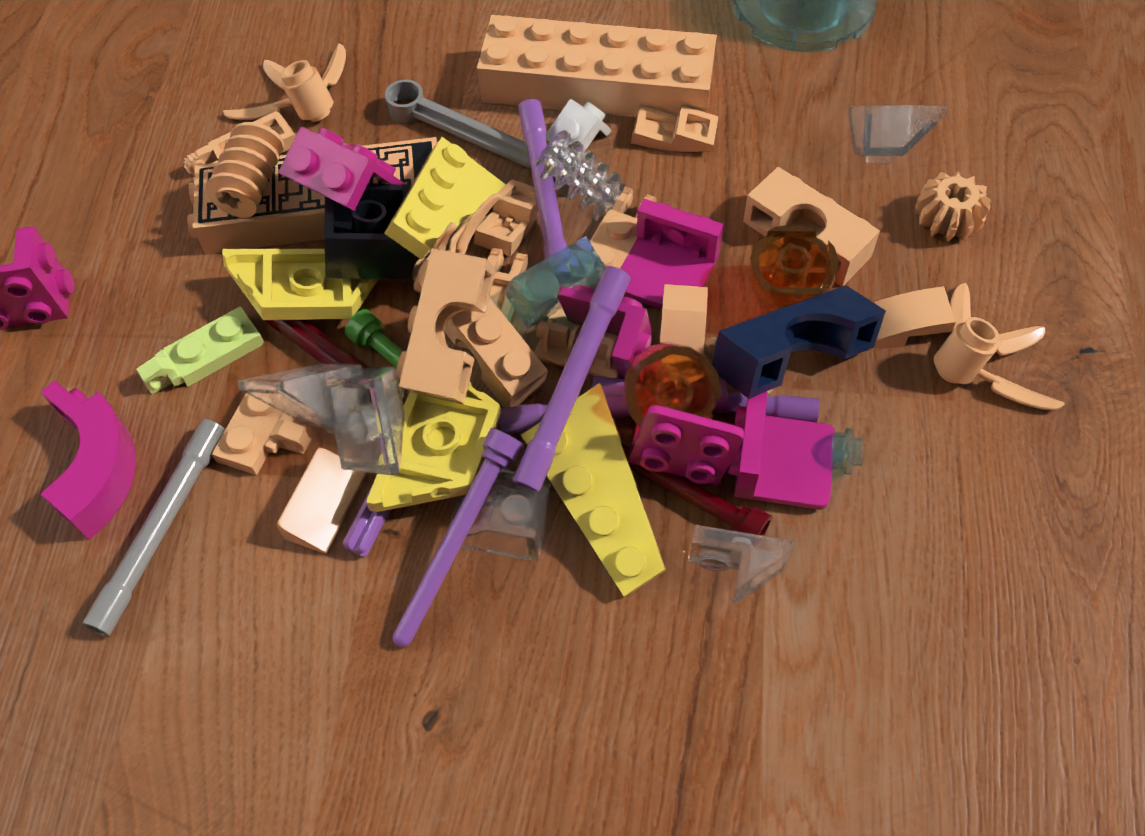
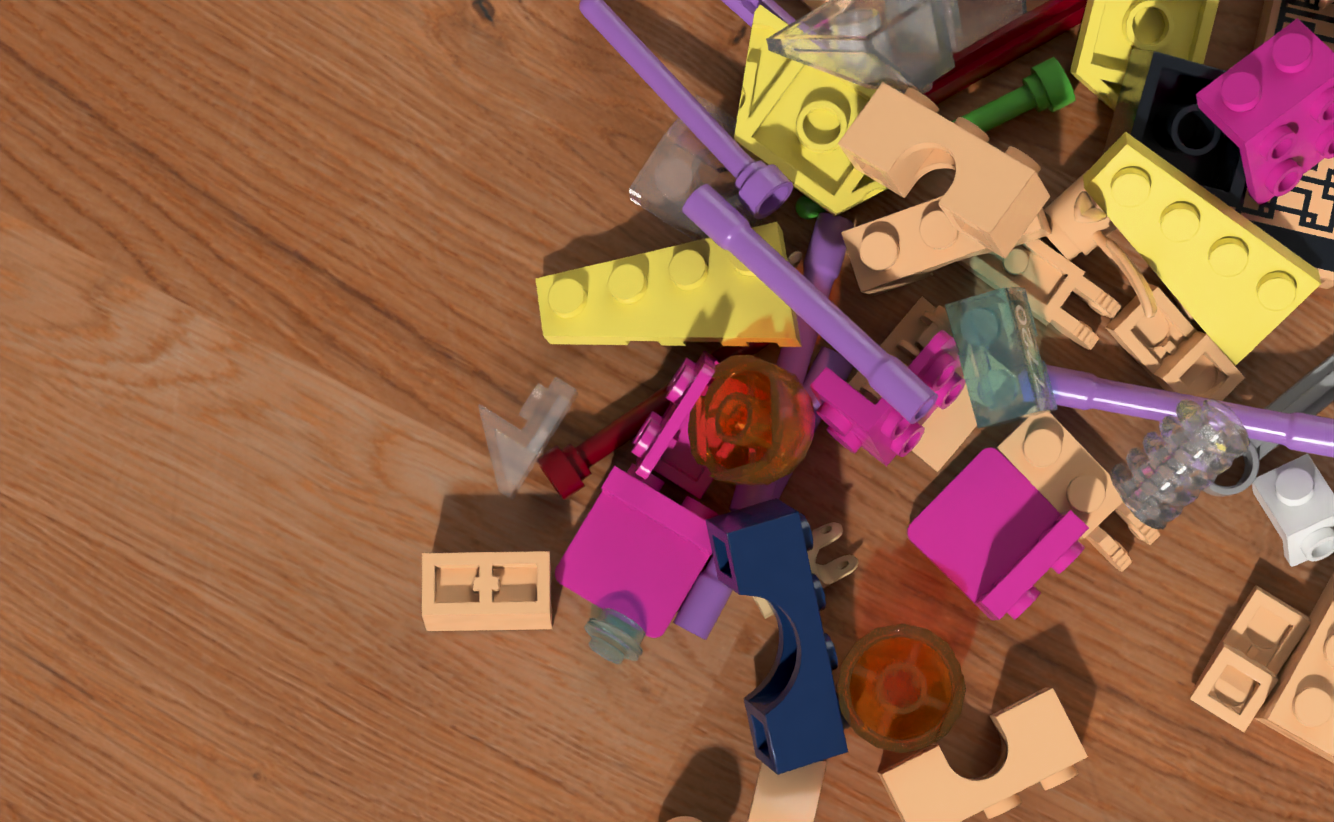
camera: 105 degrees right, 25 degrees up
light nougat slope [657,284,708,381] -> none
none -> light nougat hinge [422,551,552,631]

